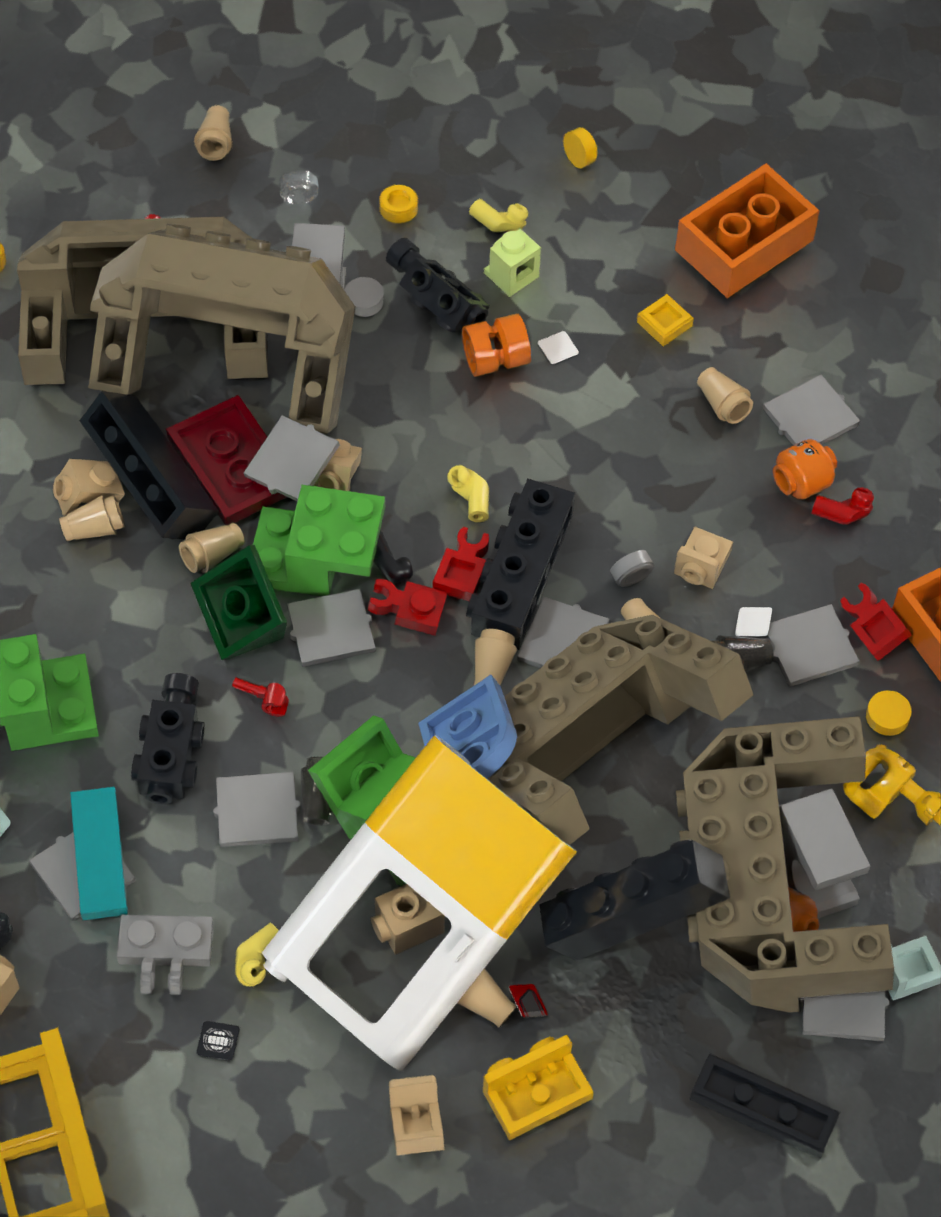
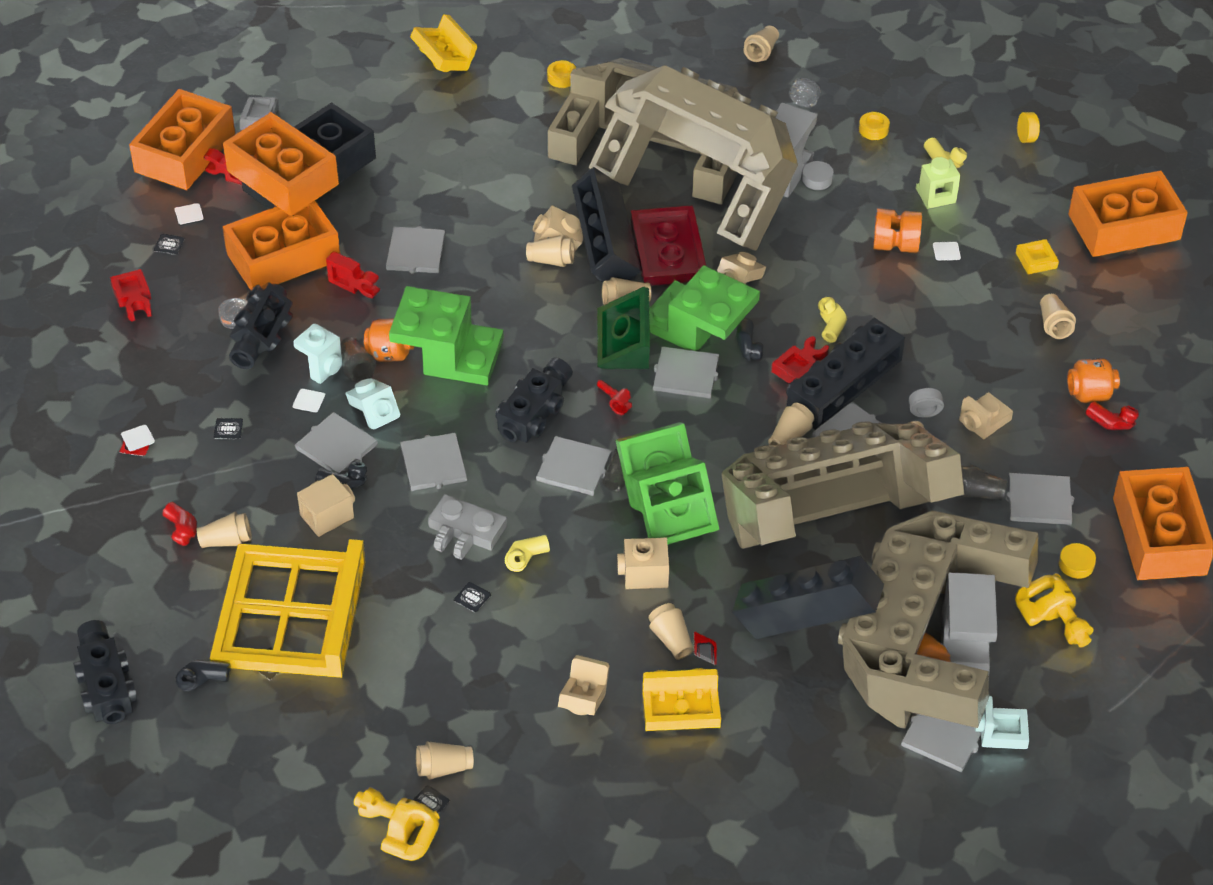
camera: 25 degrees right, 10 degrees down
teal tile [70,787,128,921] -> none
light grey piece [244,415,340,501] -> none
piece [262,734,577,1071] -> none
red plate [368,579,448,636] -> none
black brick [386,237,490,333] -> none
medium blue tile [418,675,517,778] -> none
black tile [690,1053,840,1159] -> none
white sticker [735,607,772,636] -> none
light grey piece [763,375,860,445] -> none
red plate [840,583,912,661] -> none

